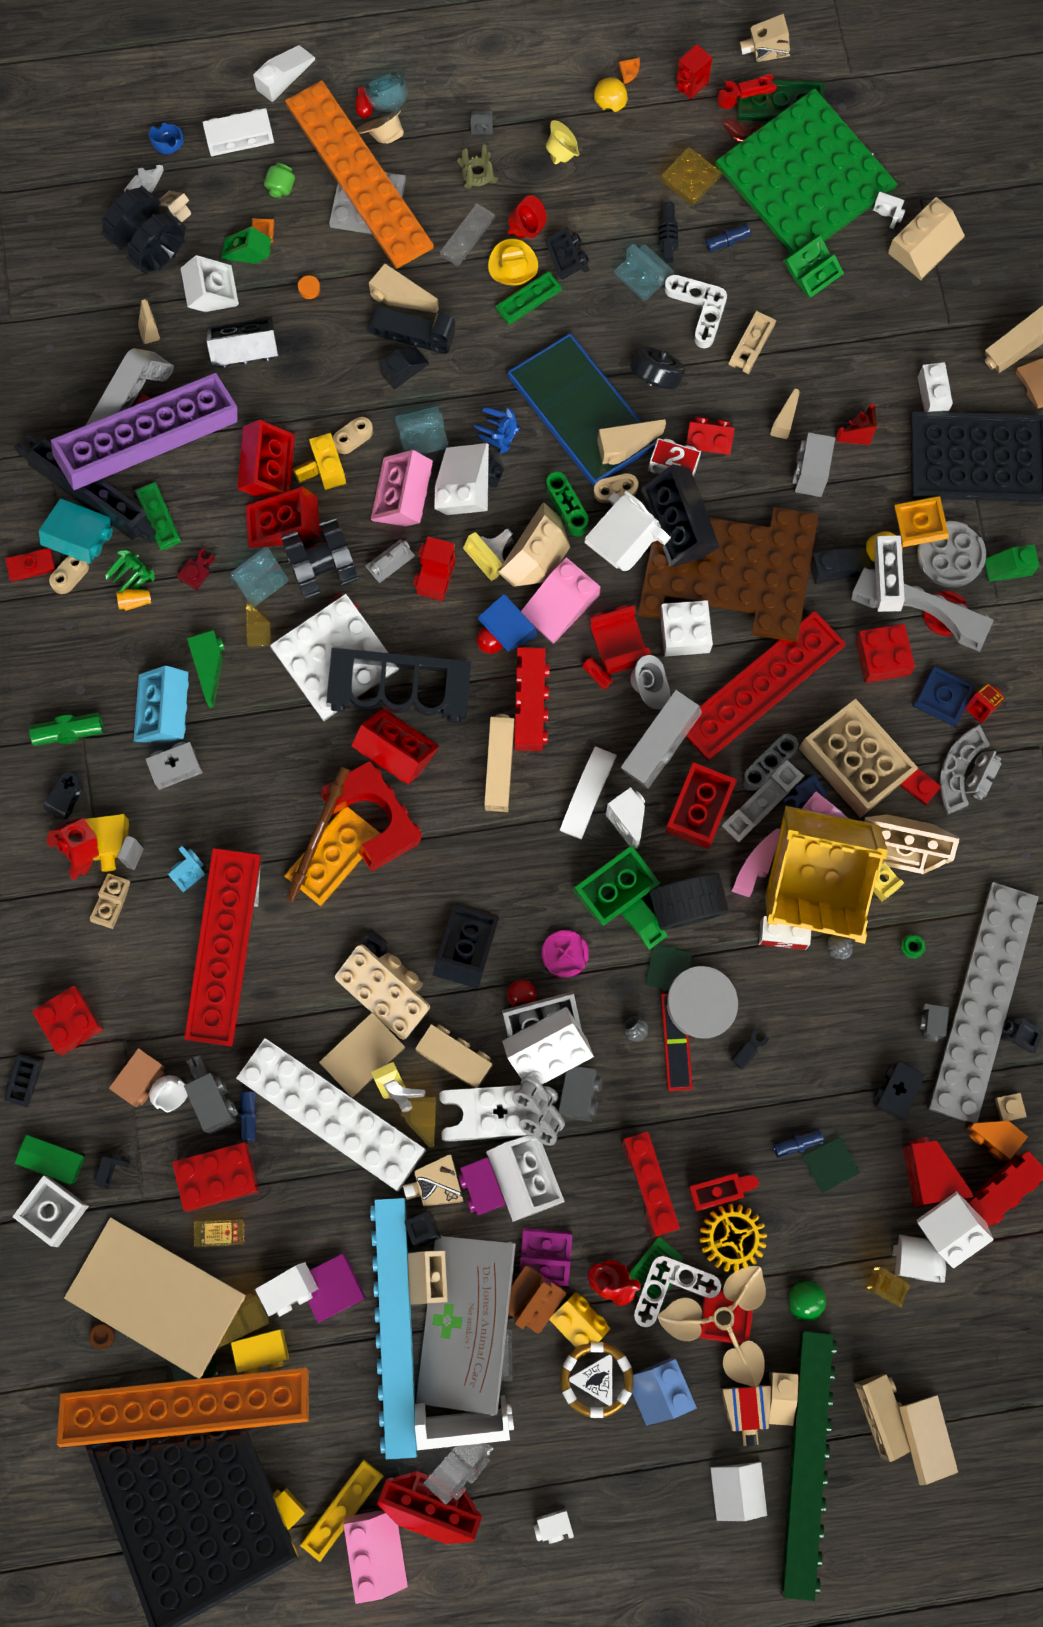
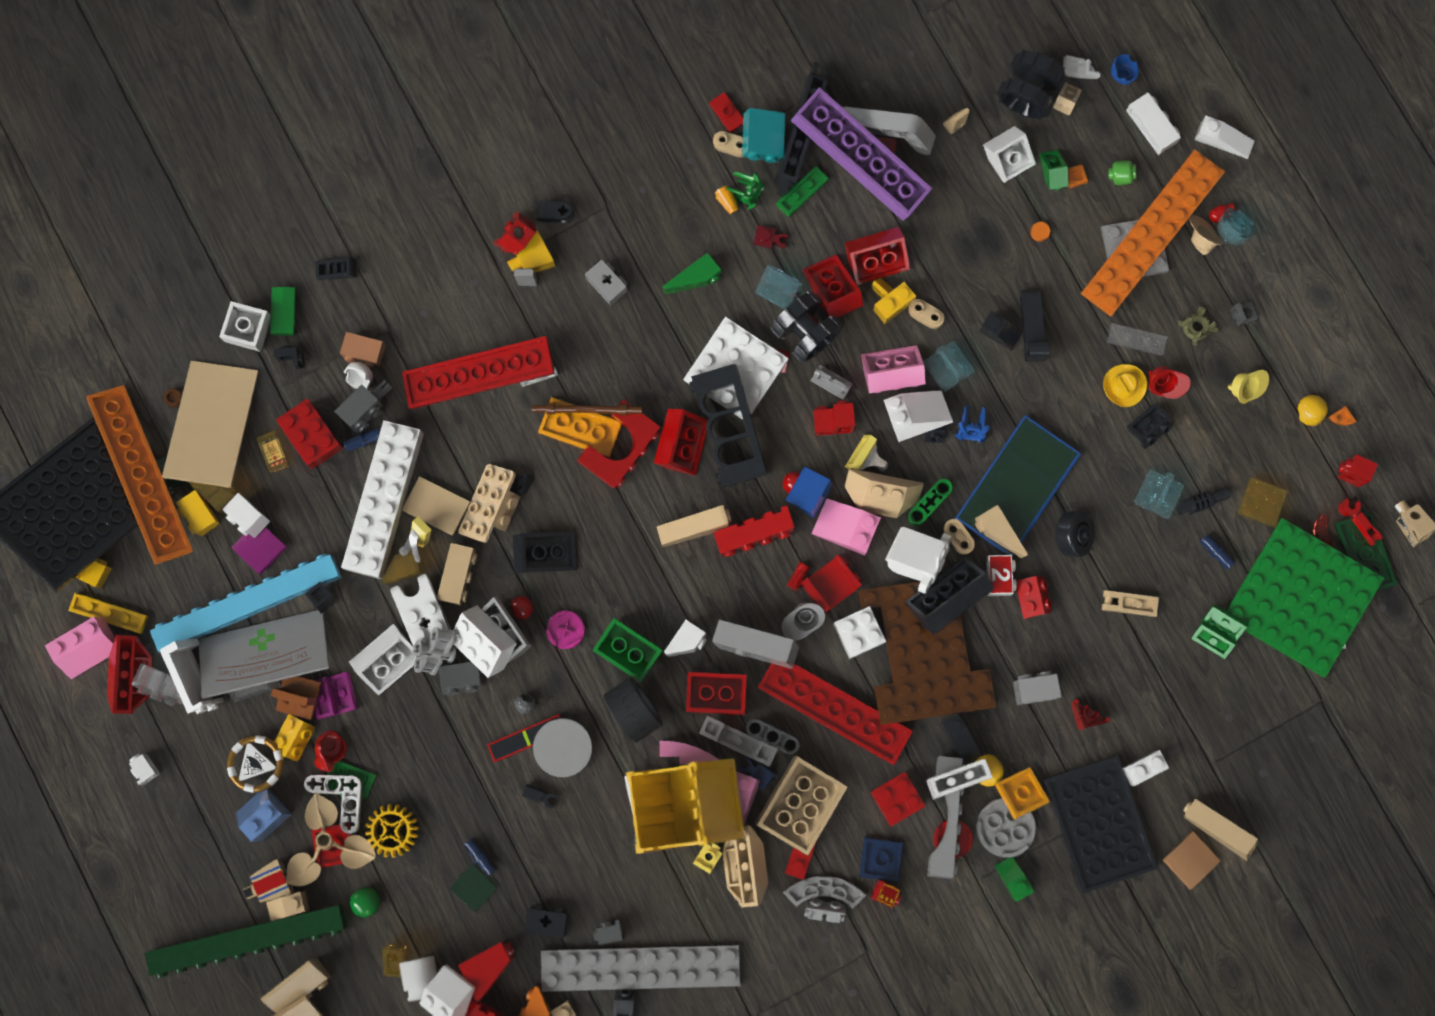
camera: 75 degrees right, 5 degrees up
green piece [29,712,103,746] -> none
red brick [32,986,104,1055] -> none
tan slope [90,874,130,929] -> none
medium azure slope [133,665,189,743] -> none
medium azure bracket [168,846,205,892] -> none
slope [207,317,278,368] -> none
clear yellow slope [246,603,271,647] -> none
tan slope [369,264,439,313] -> none
tan torso [403,1155,464,1206] -> none
tan brick [407,1251,448,1305] -> none
magenta brick [458,1158,506,1216] -> none
green tile [495,271,562,326] -> none
white slope [560,747,617,840] -> none
green slope [620,899,668,950] -> none
red arch [621,1132,680,1238] -> none
clear green piece [646,945,693,992] -> none
white beam [664,275,727,348] -> none
red hinge [687,1173,759,1212] -> none
white slope [710,1462,767,1521] -> none
tan slope [770,389,800,439] -> none
white bracket [873,192,905,229] -> none
tan slope [888,197,964,280] -> none
green plate [901,934,925,959] -> none

